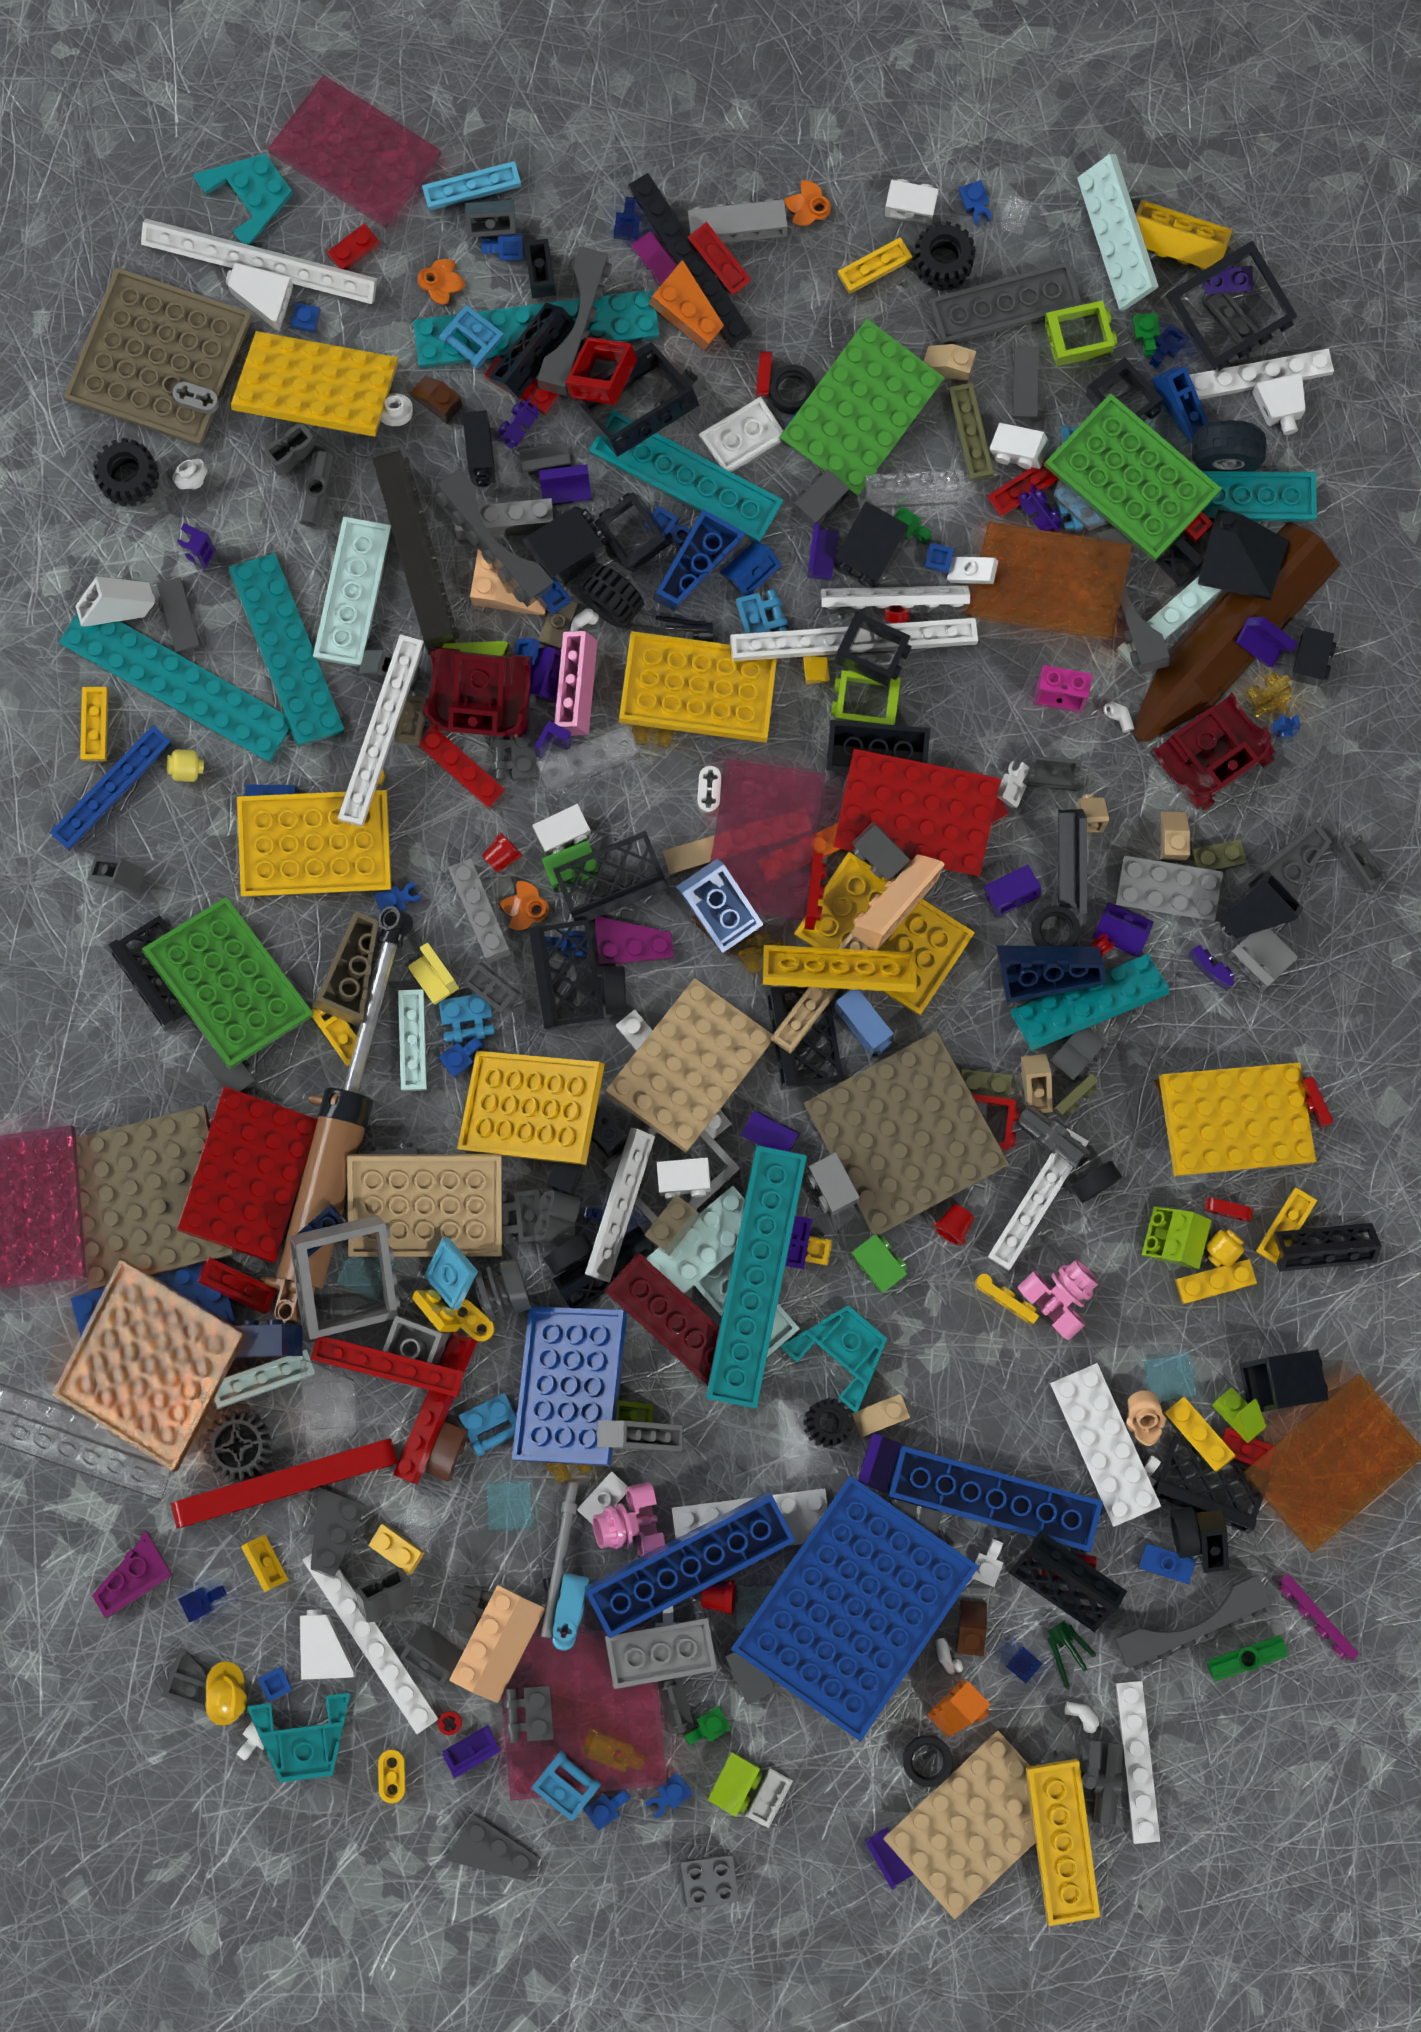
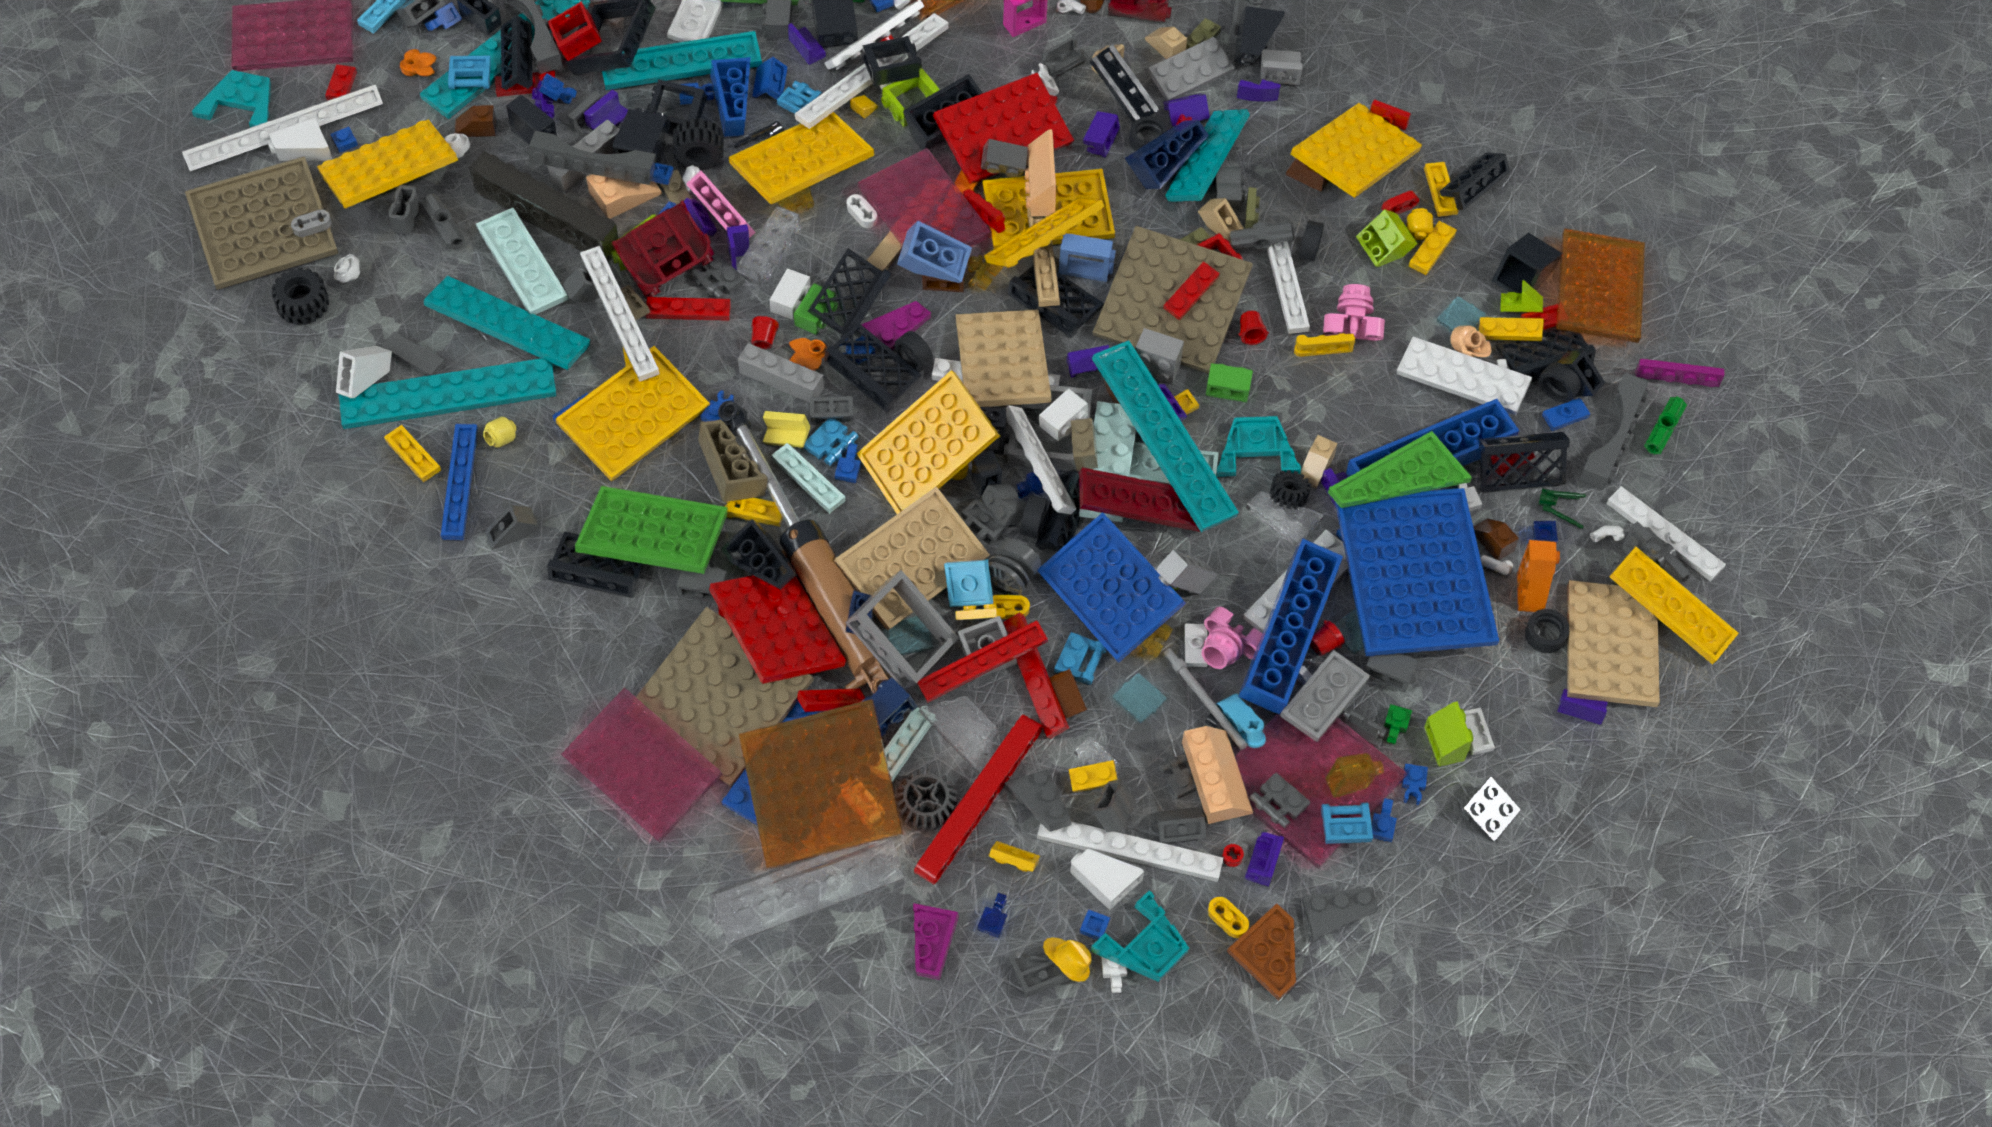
camera: 45 degrees left, 20 degrees down
dark purple hinge [177,523,216,571] -> none
none -> blue plate [539,73,577,104]
none -> black wedge [721,519,797,590]
none -> red plate [1164,261,1220,321]
none -> dark orange plate [1227,903,1296,1001]
none -> bright green wing [1328,431,1472,508]

